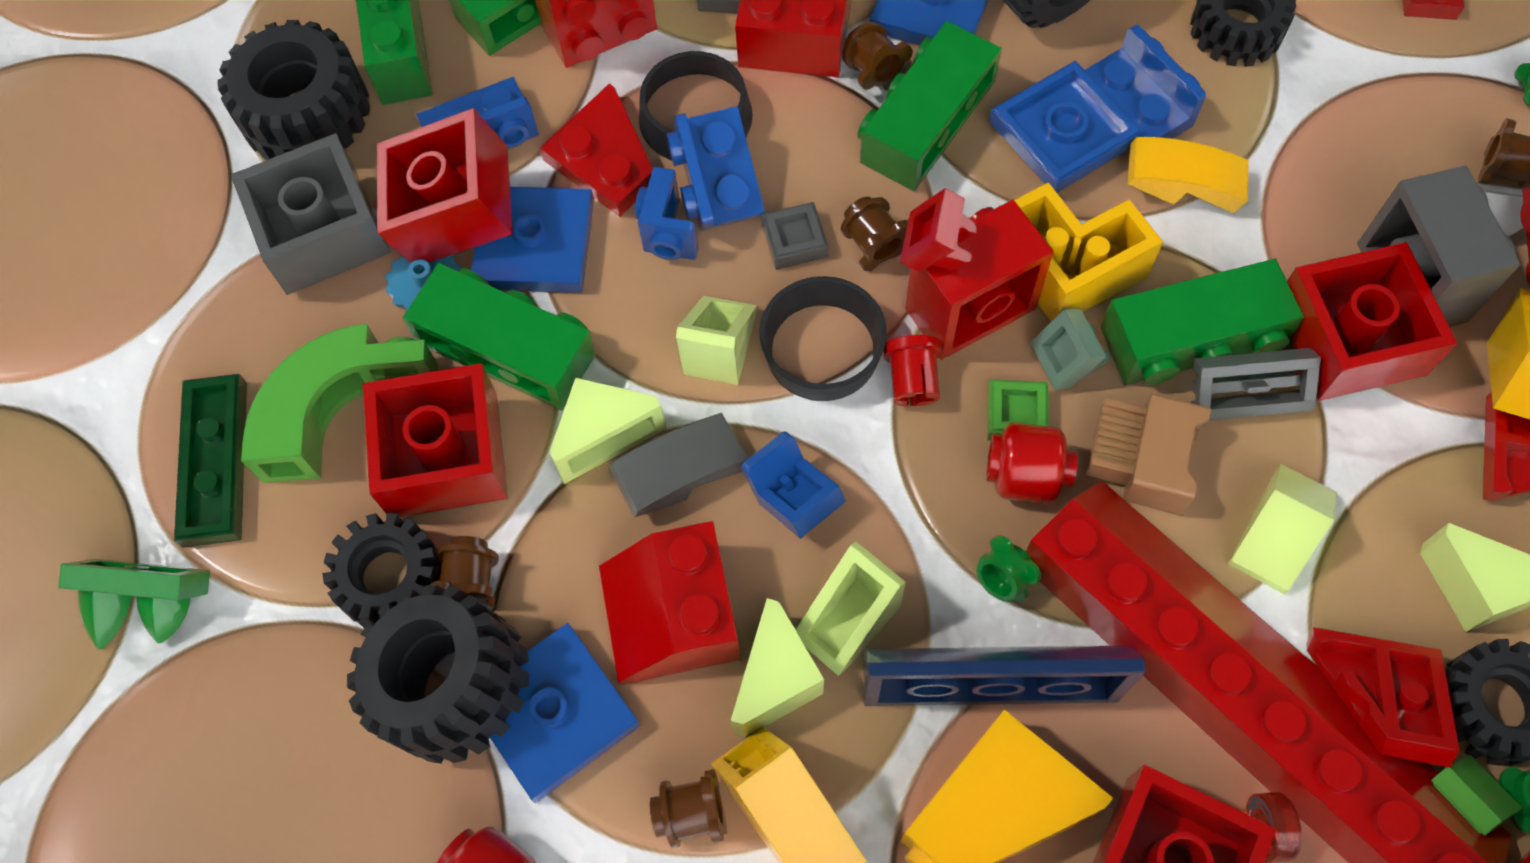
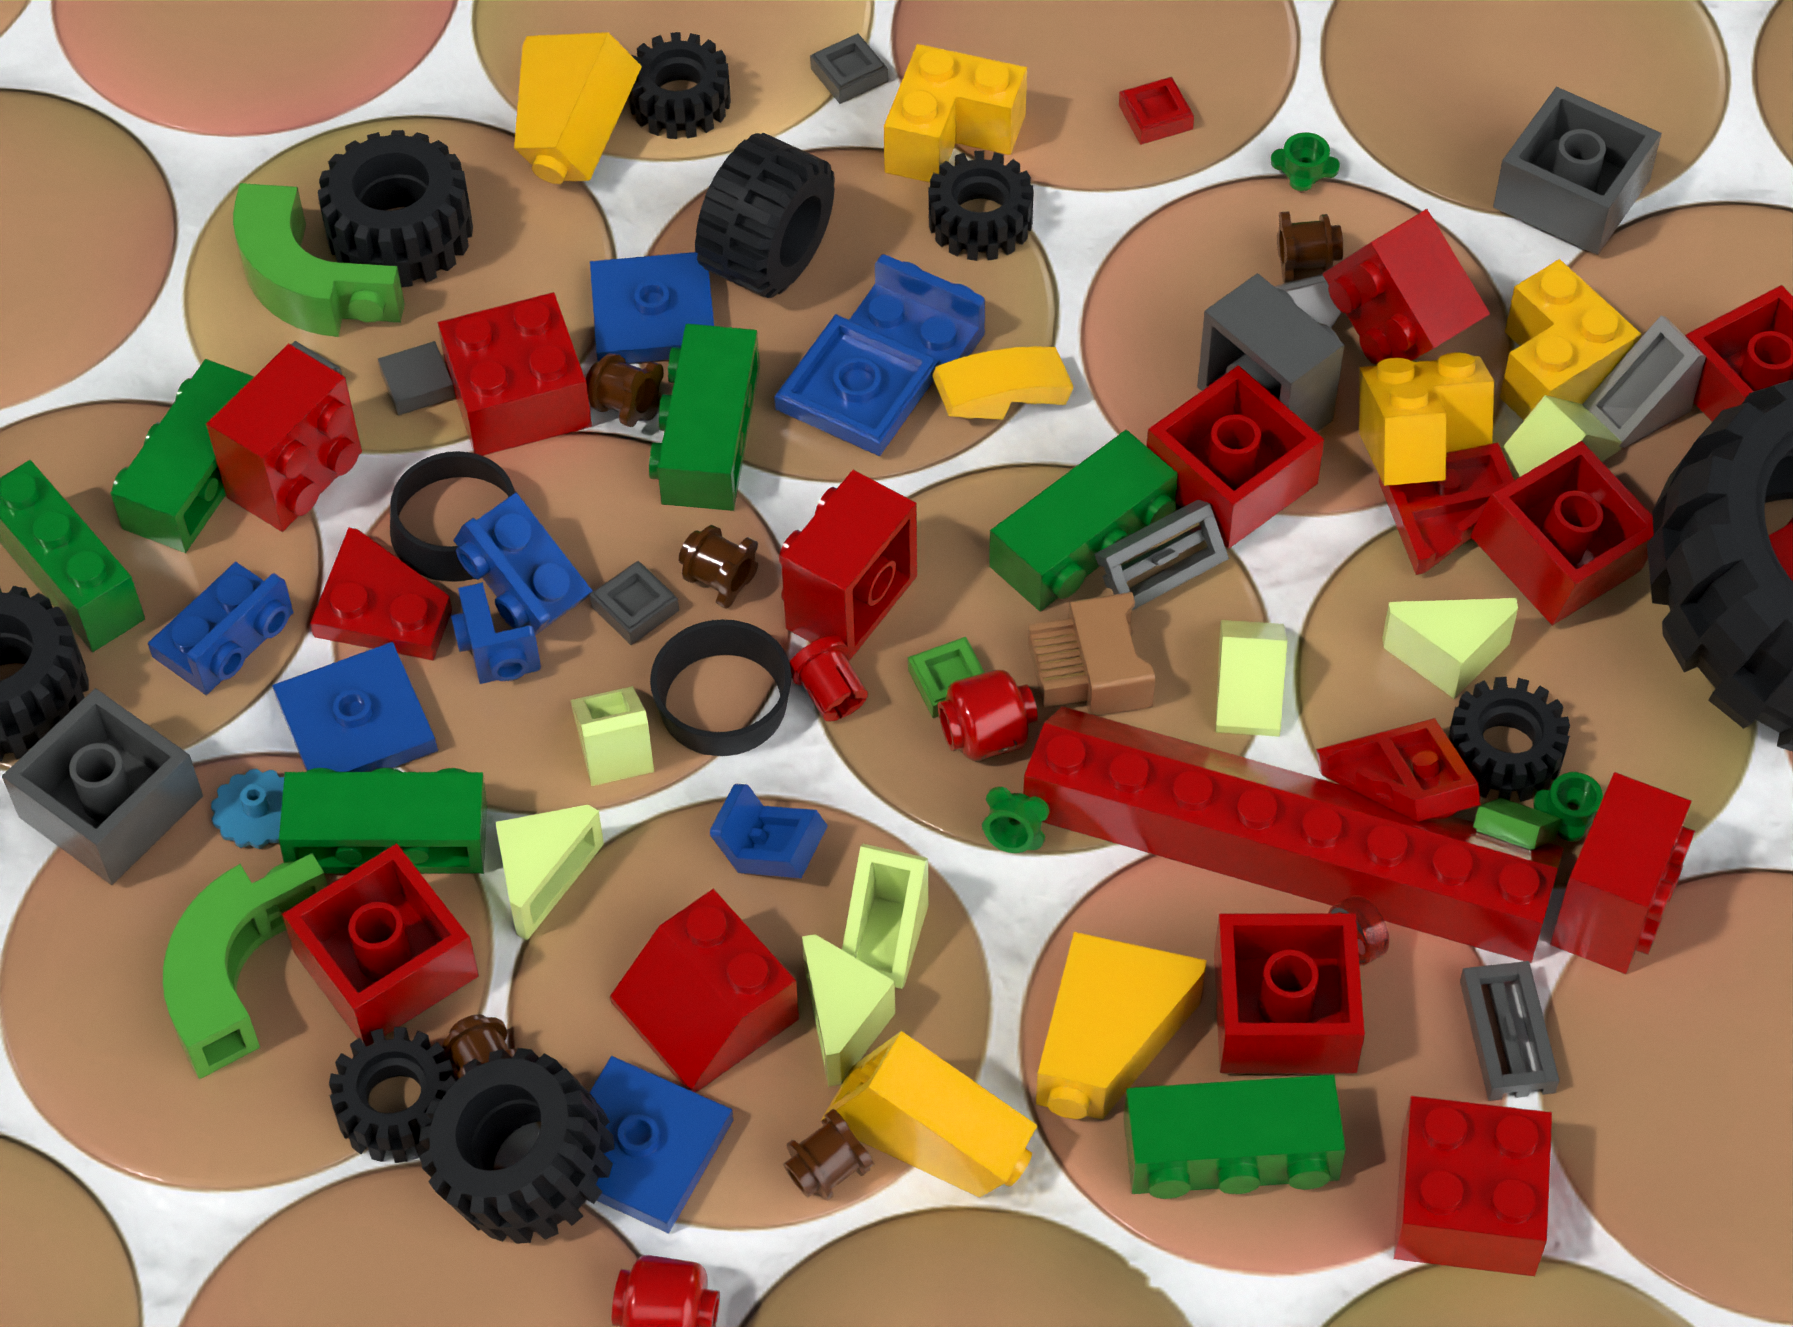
camera: 30 degrees left, 10 degrees down
green tile [58,559,210,649] -> none
dark green tile [174,374,247,548] -> none
red brick [377,108,513,263] -> none
dark grey slope [609,412,748,518] -> none
dark blue slope [863,645,1145,706] -> none
red tile [900,188,977,272] -> none
yellow brick [1015,182,1163,322] -> none
sand green tile [1030,308,1111,390] -> none

